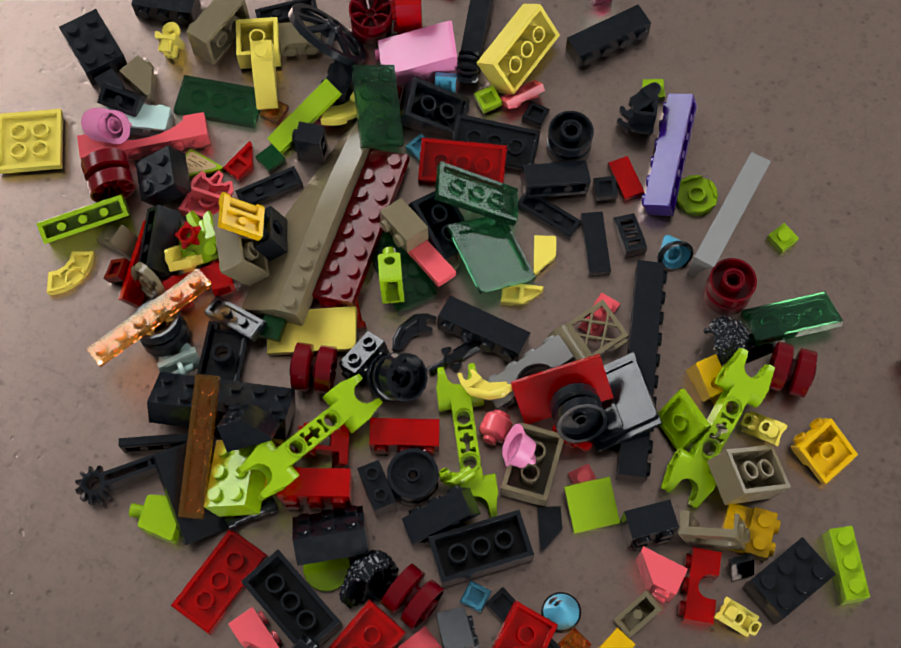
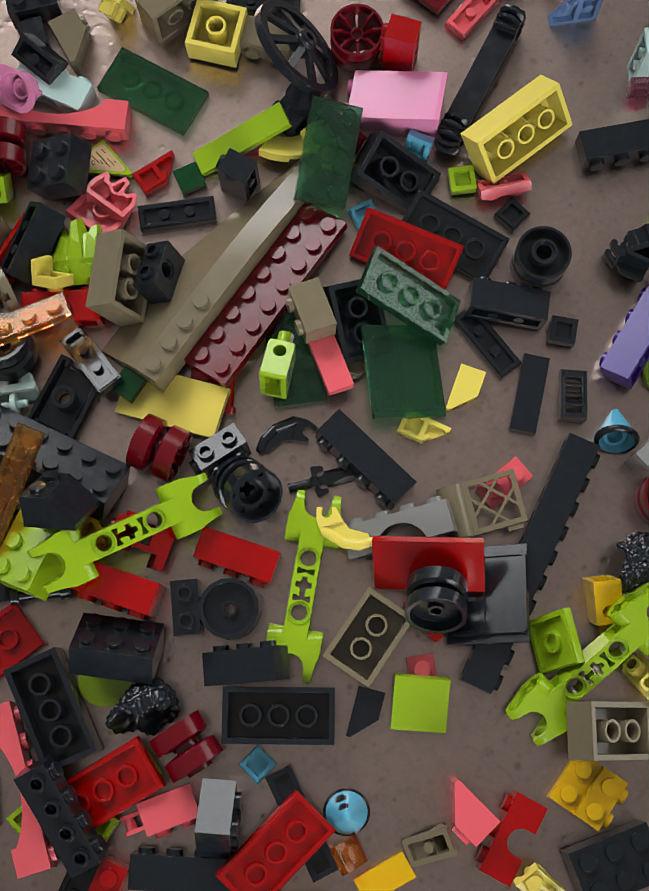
camera: 20 degrees right, 10 degrees up
red plate [175,221,202,249] -> none
yellow plate [218,192,265,241] -> none
light yellow slope [250,40,278,110] -> none
clear orange plate [260,101,289,126] -> none
lime arm [438,465,475,486] -> none
coral head [479,409,513,445] -> none
bright pink piece [502,423,536,468] -> none
red tile [607,156,645,202] -> none
black brick [619,499,679,550] -> none
dark tan panel [678,510,750,550] -> none
black tile [729,553,754,581] -> none

